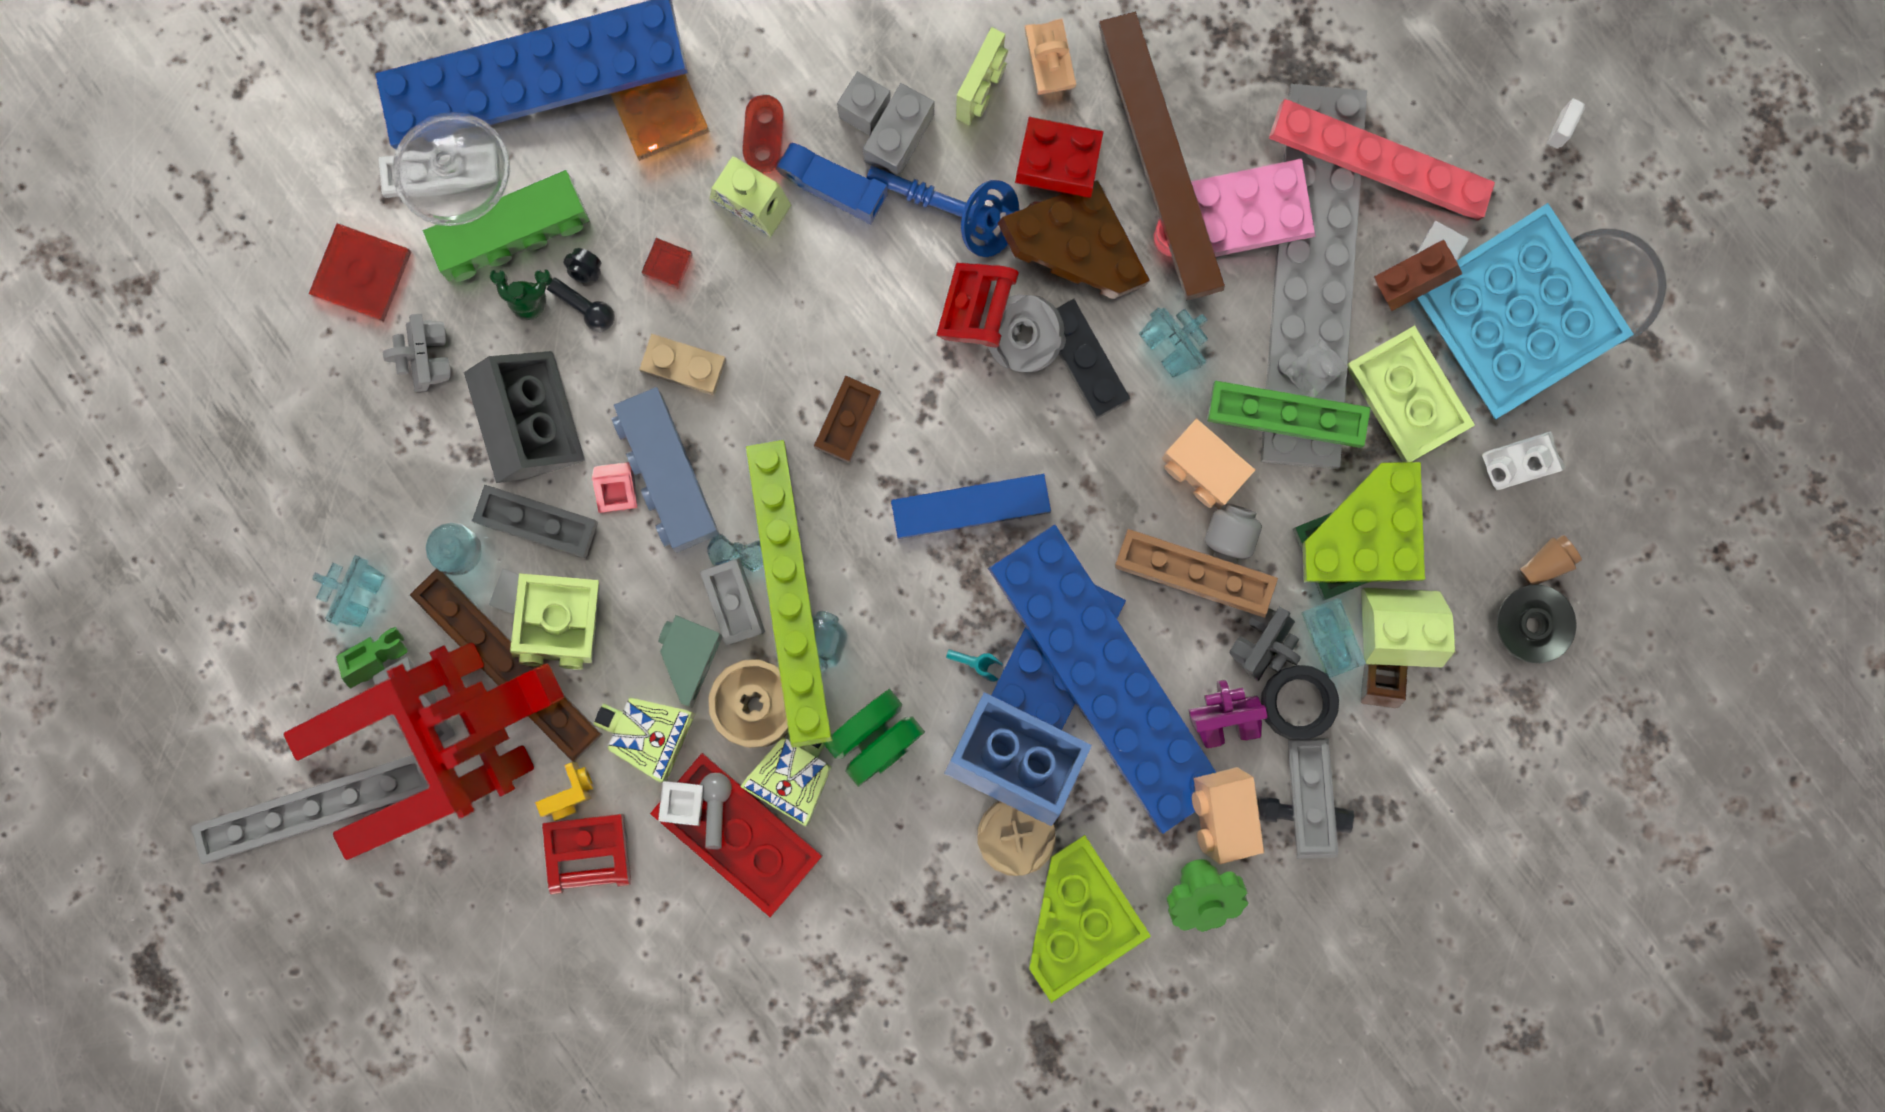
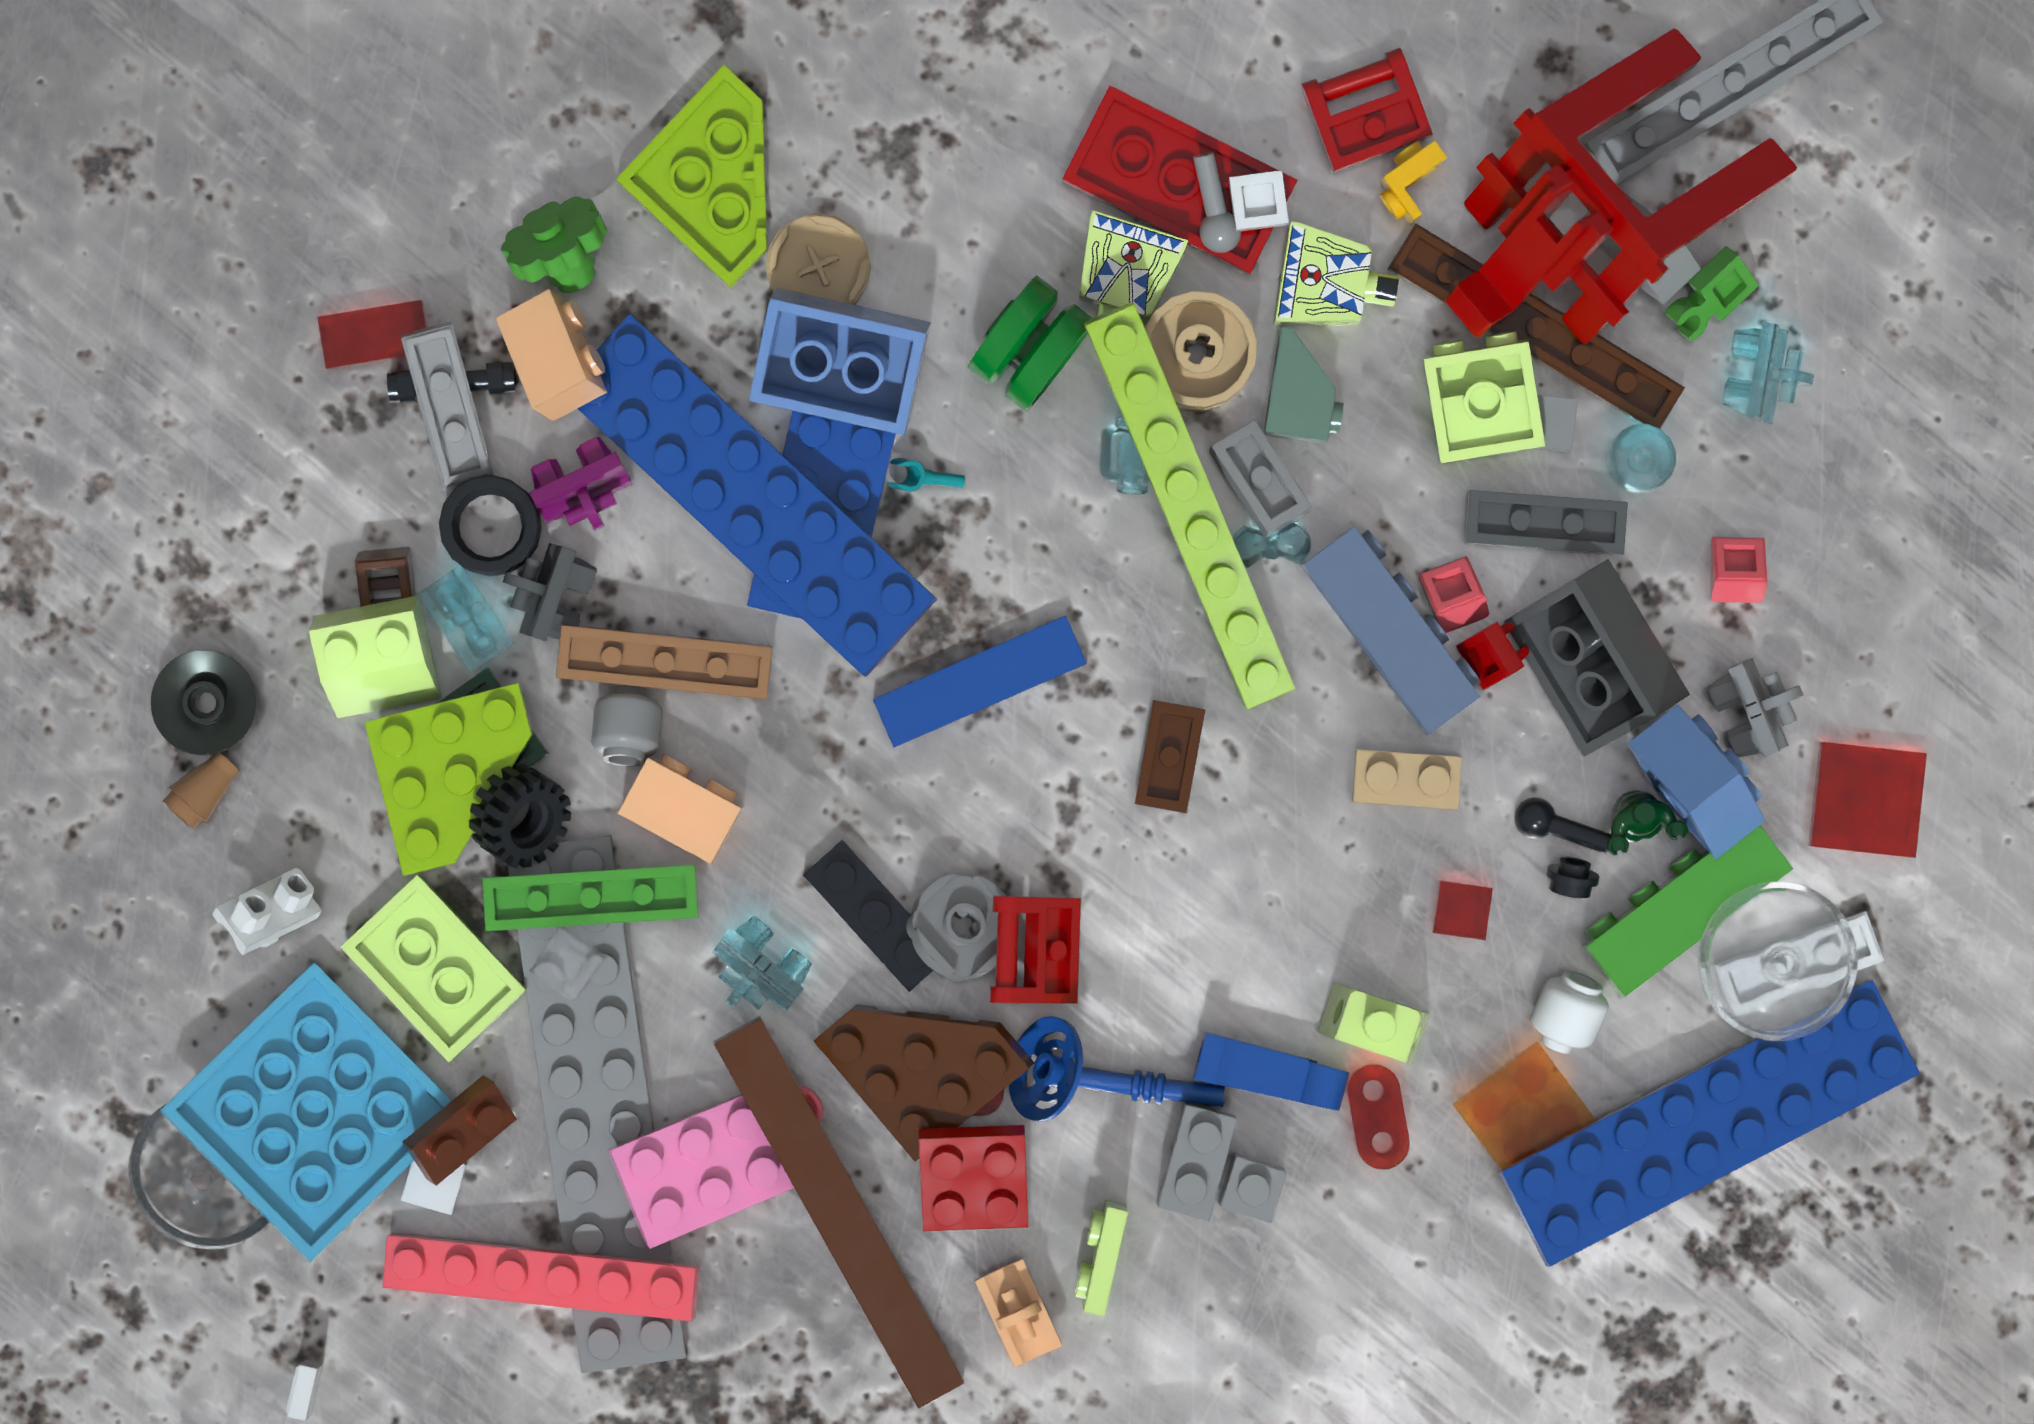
camera: 165 degrees right, 5 degrees up
none -> clear red tile [317,300,427,370]
none -> black tyre [469,764,571,868]
none -> red tile [1456,622,1530,691]
none -> white head [1531,971,1609,1054]
none -> medium blue brick [1627,704,1766,860]
none -> coral slope [1710,537,1768,603]

